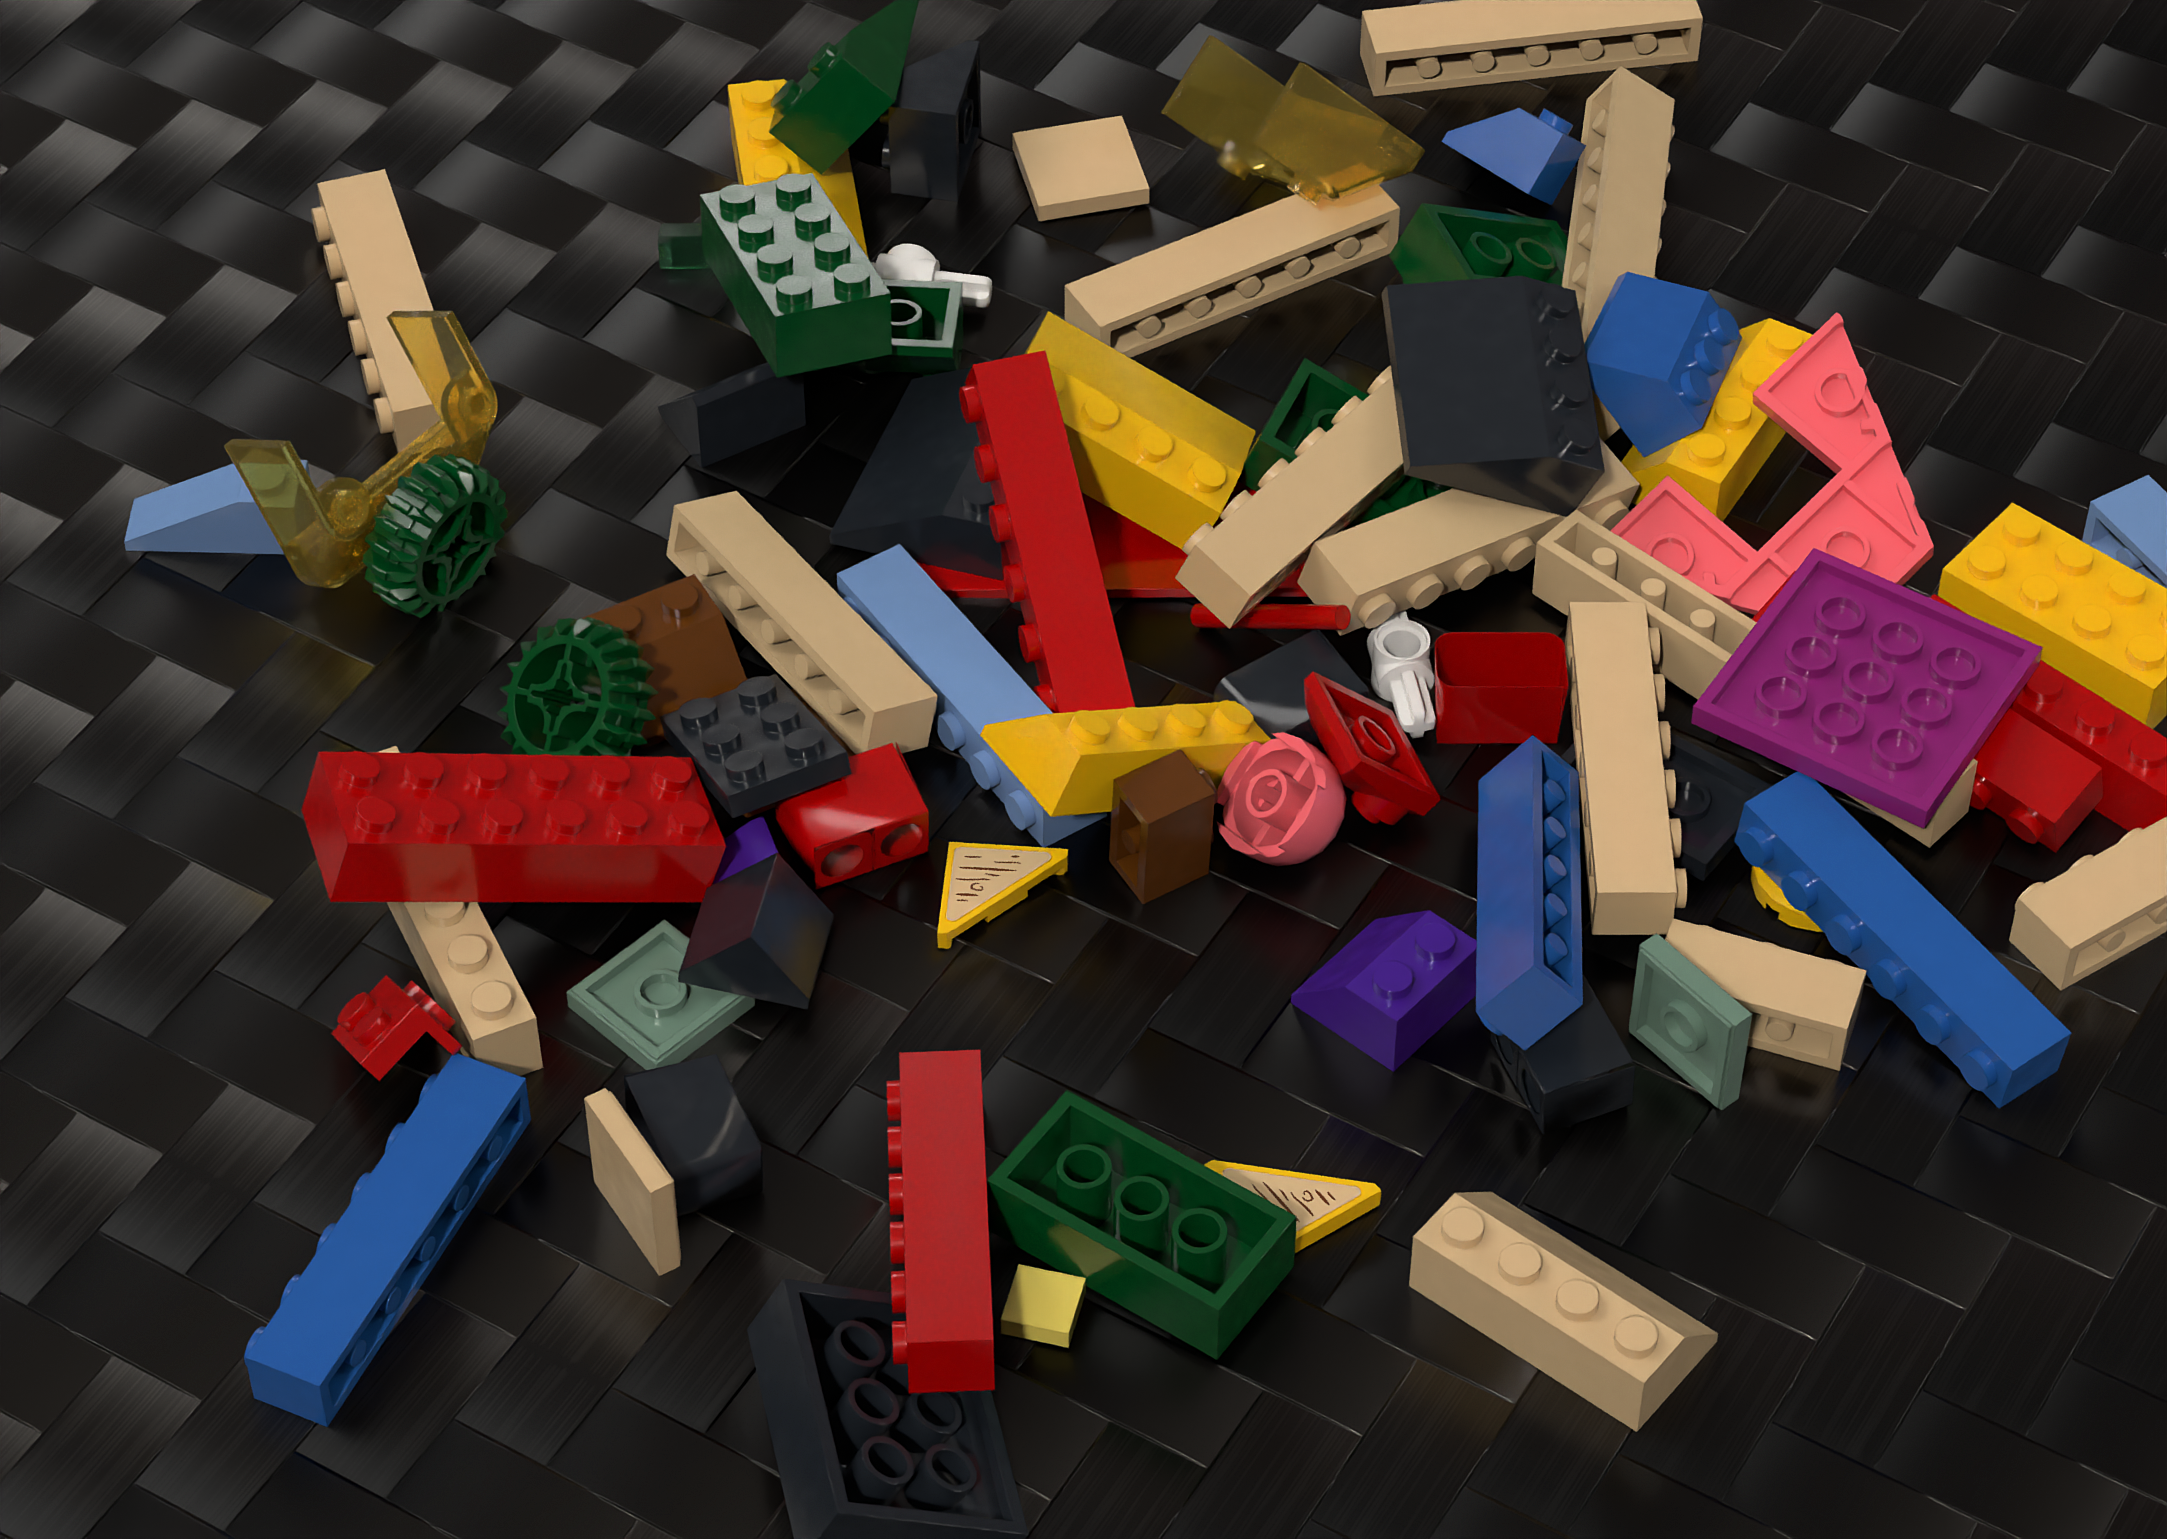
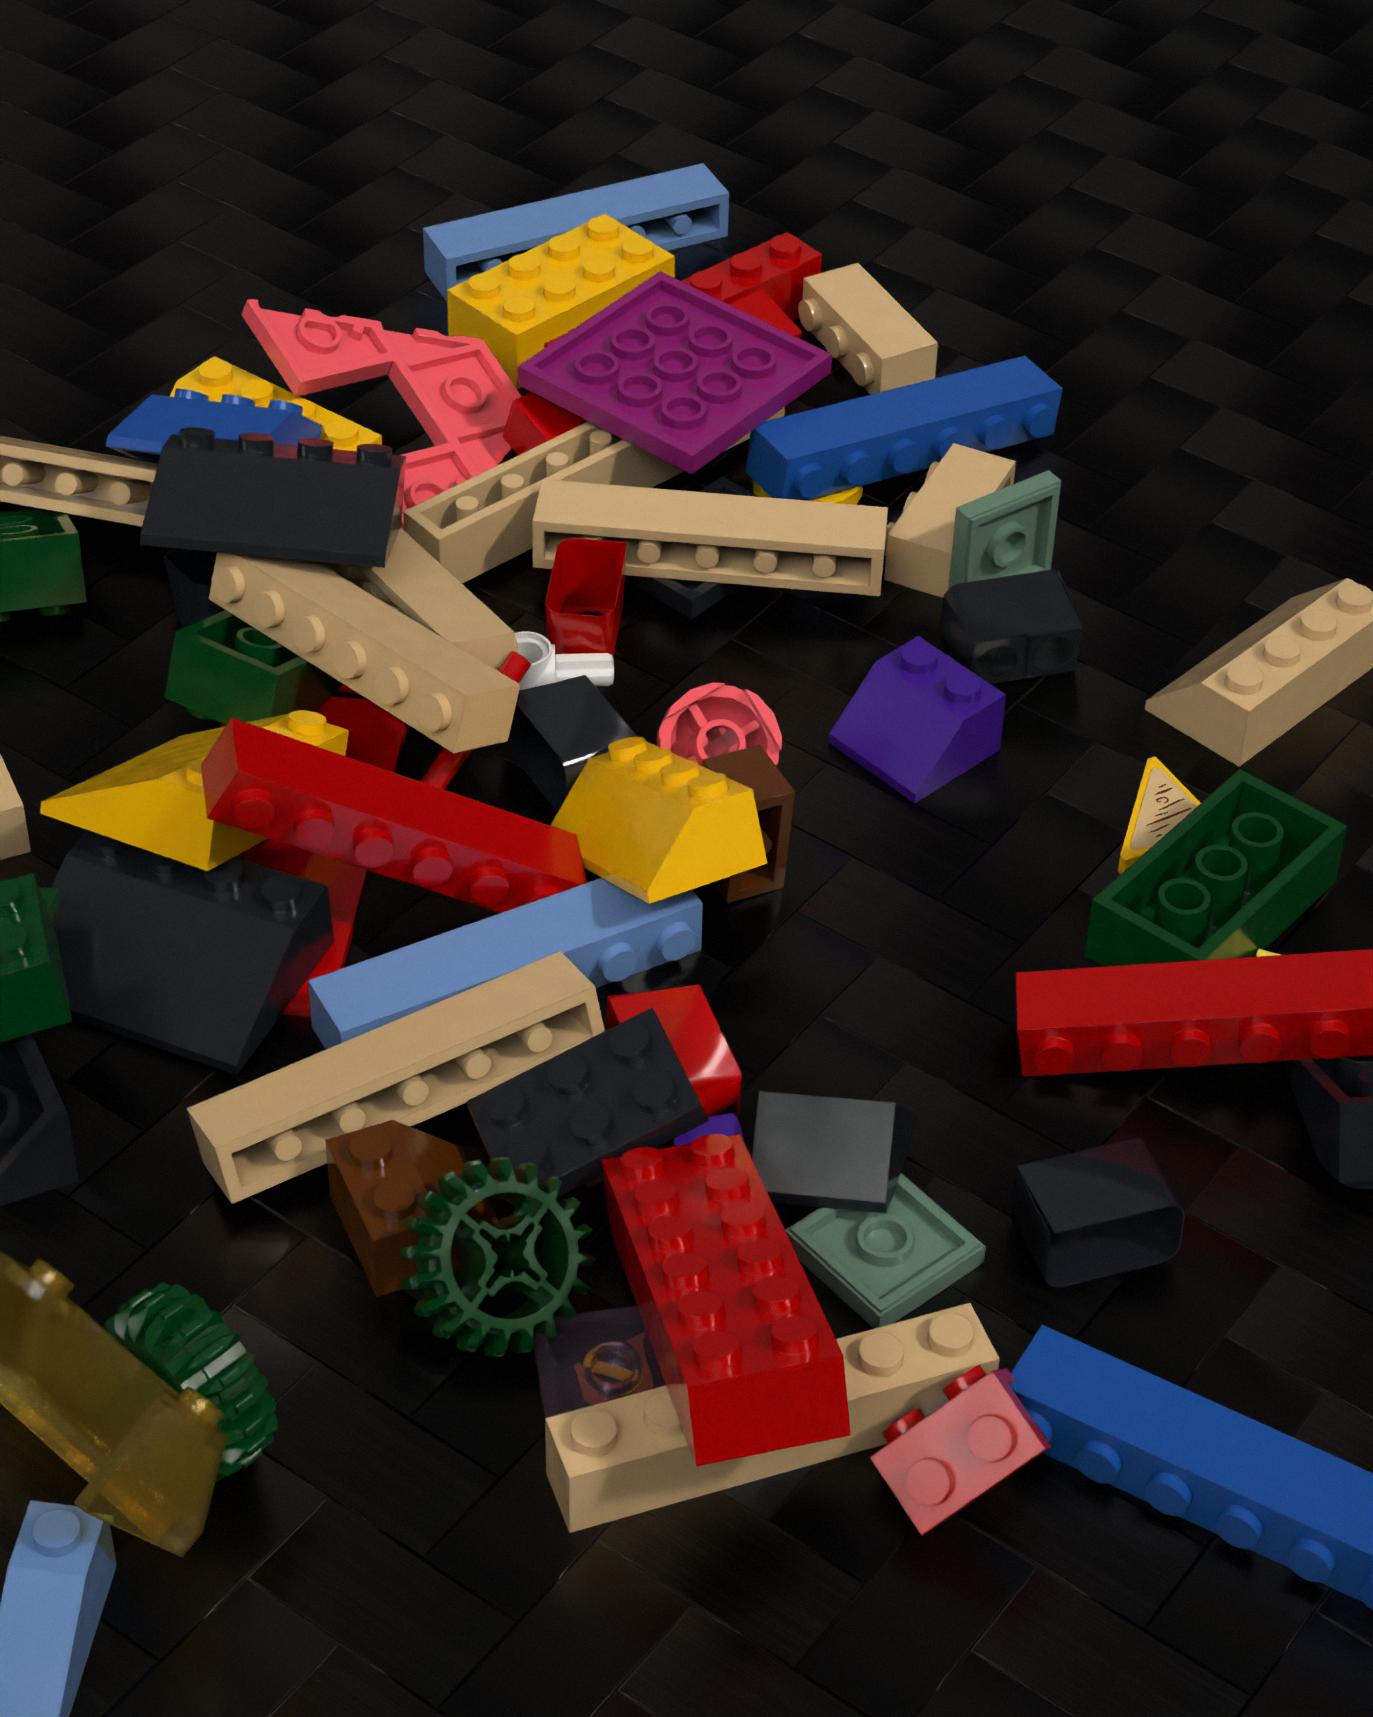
camera: 85 degrees left, 5 degrees down
tan tile [584,1088,682,1276] -> none
tile [937,842,1068,949] -> none
red slope [1304,671,1441,825] -> none
blue brick [1476,735,1583,1050] -> none

